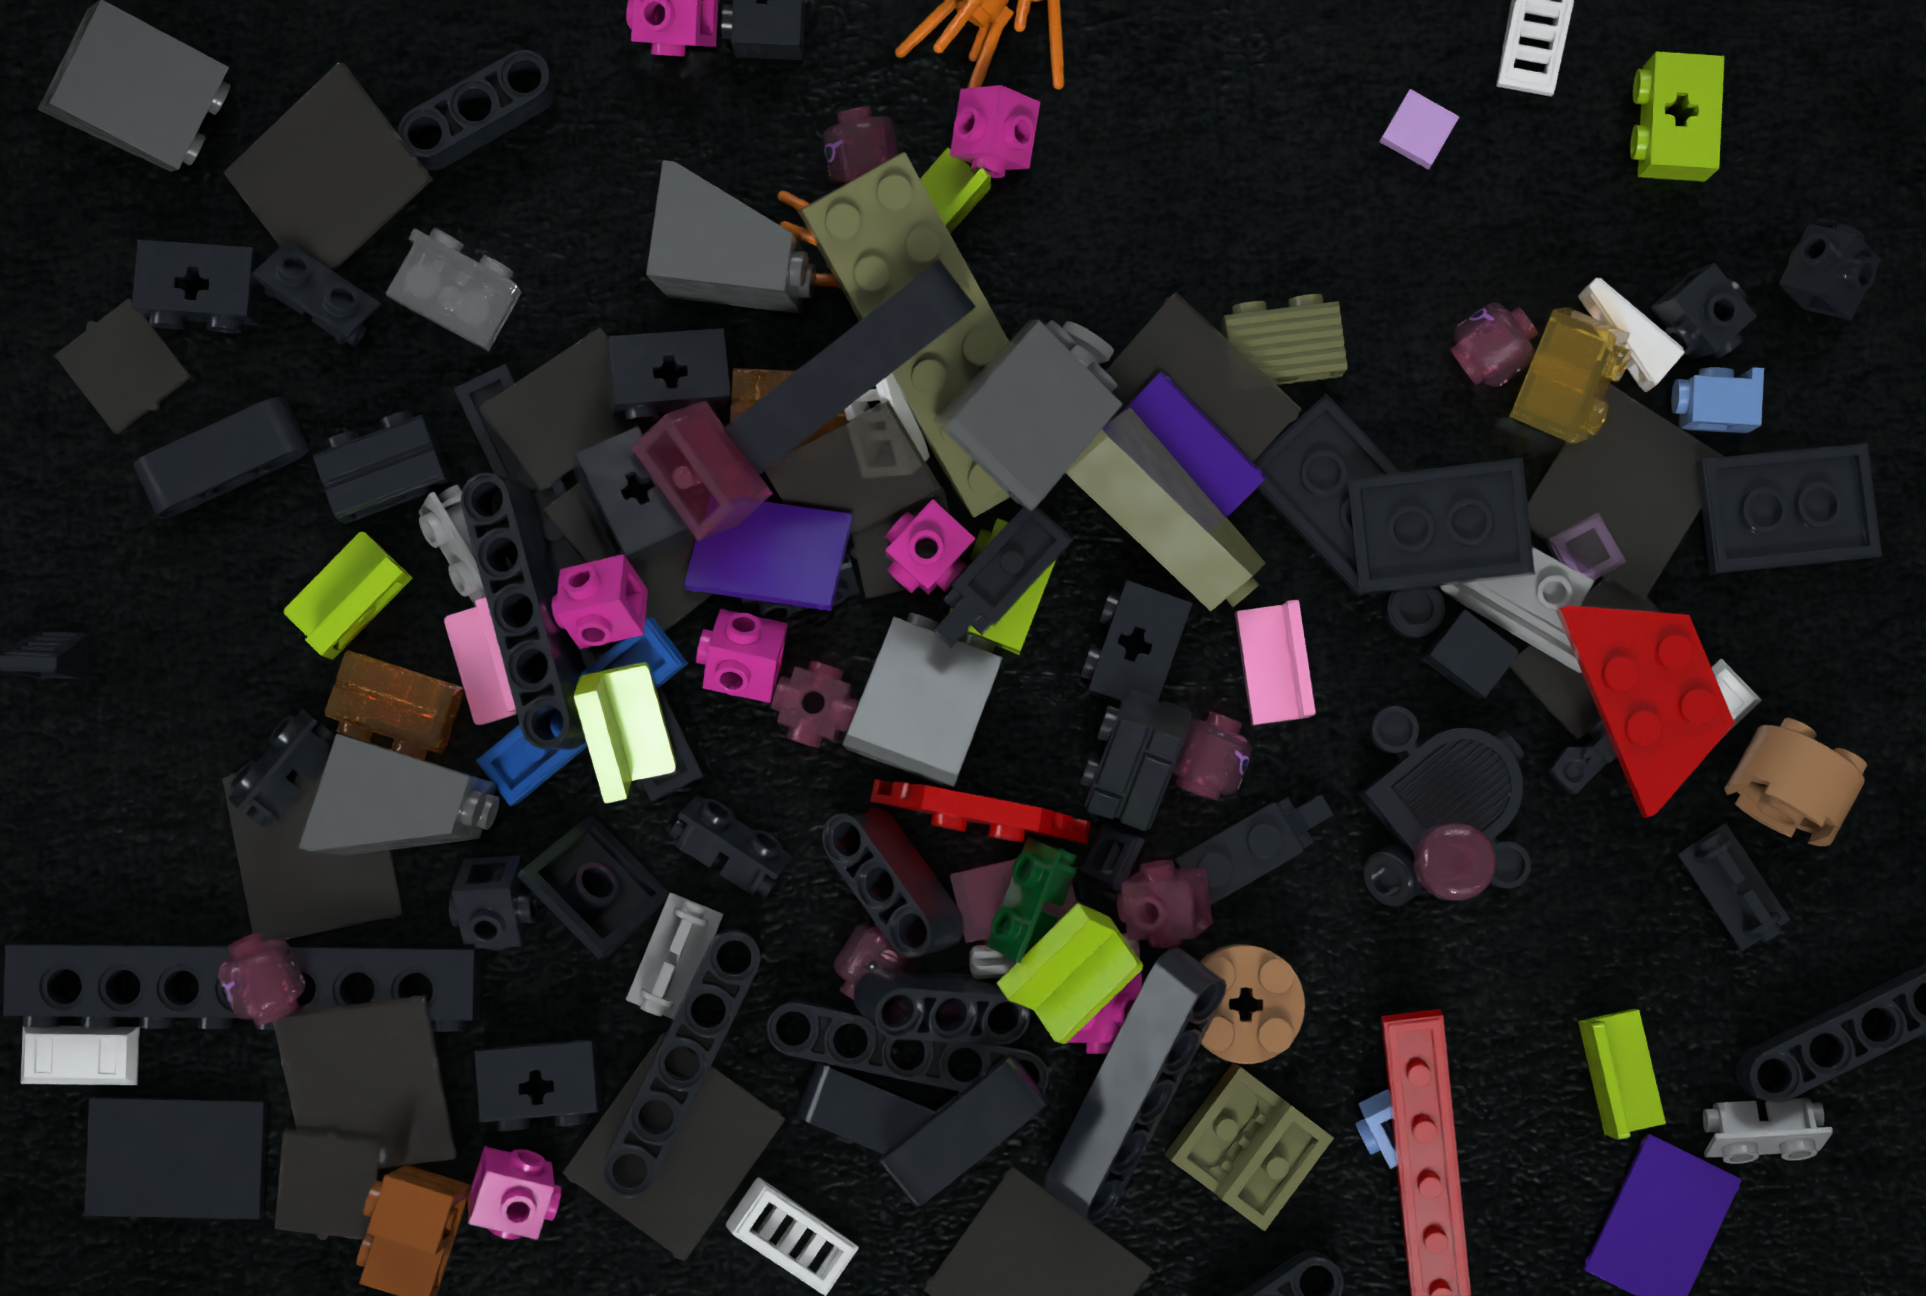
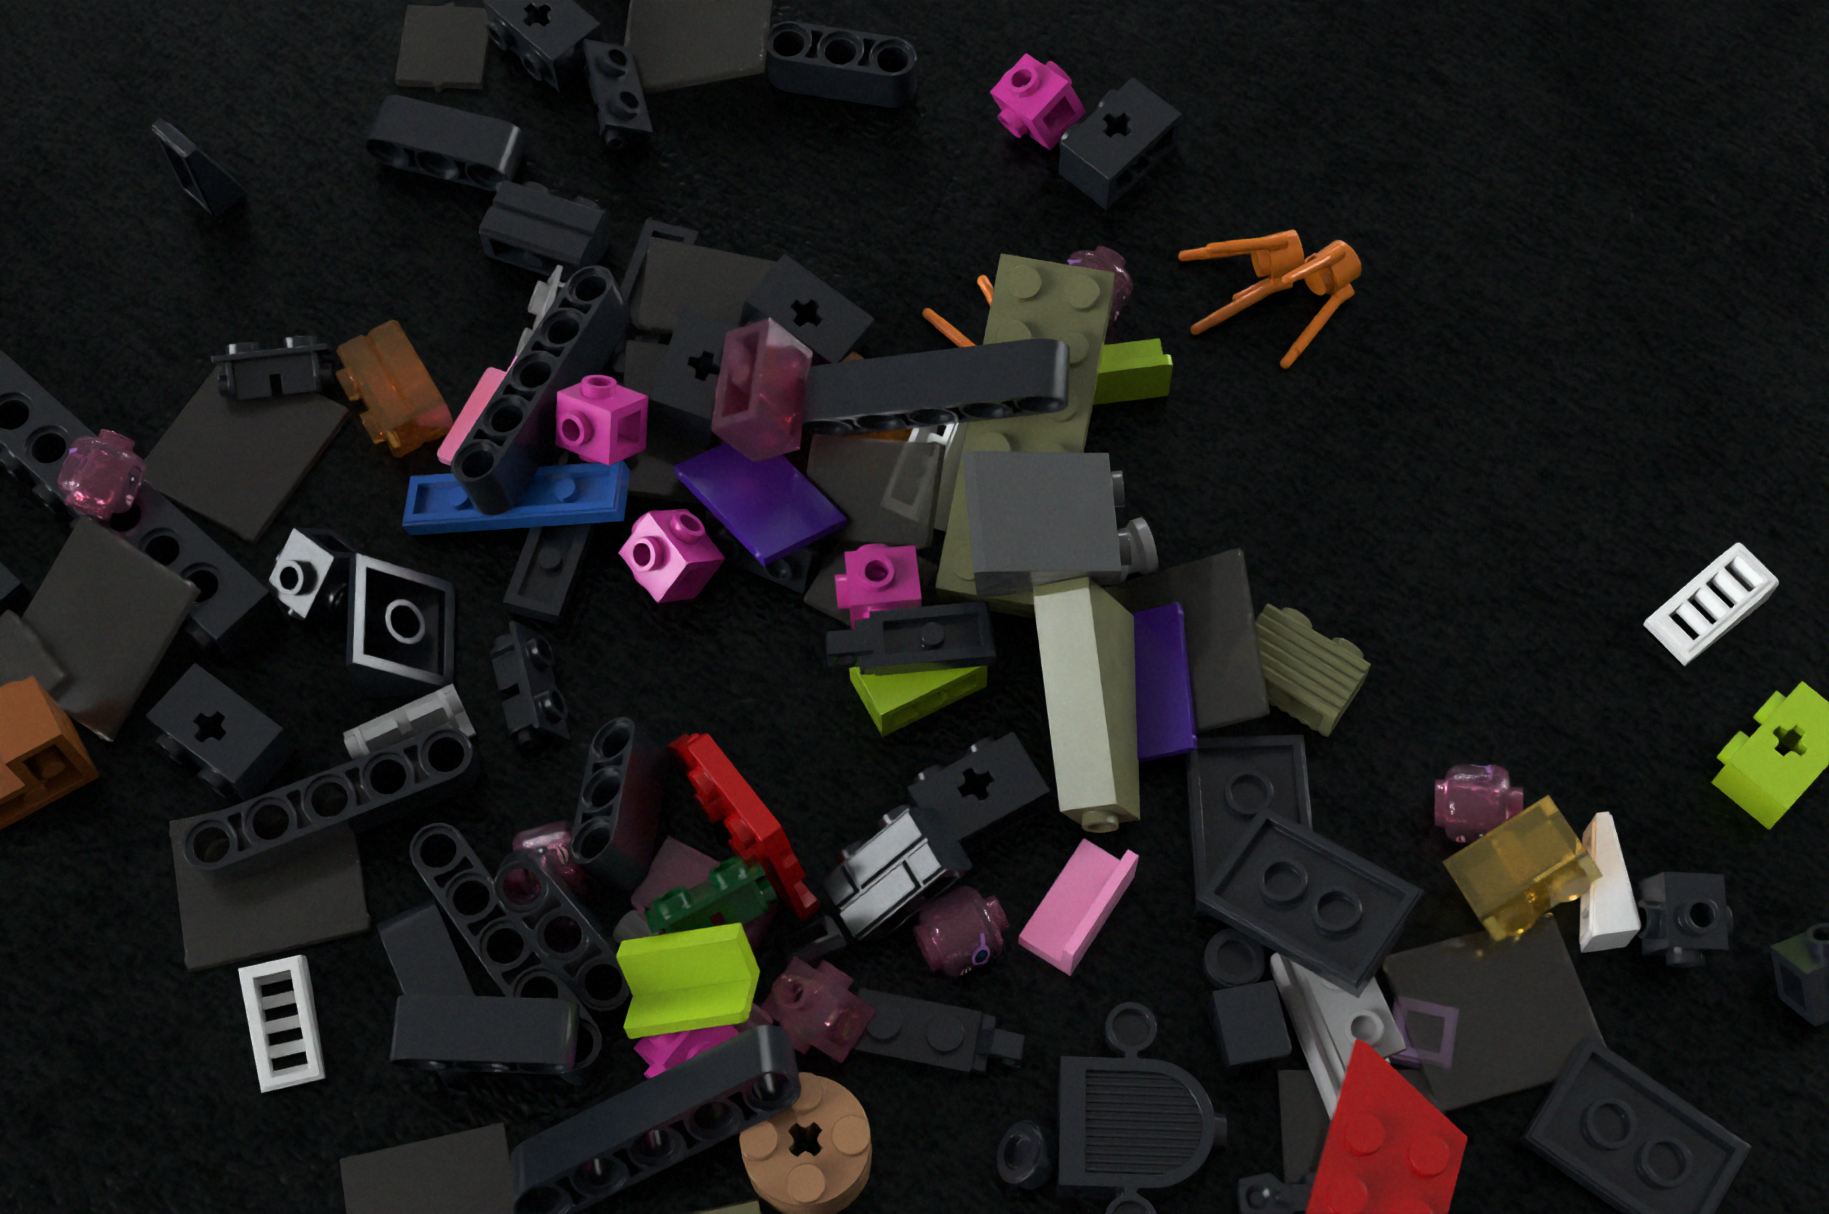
camera: 45 degrees right, 20 degrees down
lime panel [284,532,413,660] -> none
dark grey slope [299,734,499,856] -> none
clear bracket [386,228,522,352] -> none
dark pink brick [468,1146,561,1239] -> none
panel [574,662,677,803] -> none
dark grey slope [646,160,816,314] -> none
clear pink brick [771,661,859,748] -> none
slope [843,612,1003,790] -> none
dark pink brick [950,85,1040,178] -> none
lavender tile [1380,89,1459,170] -> none
clear pink head [1414,824,1496,900] -> none
medium blue brick [1671,367,1764,434] -> none

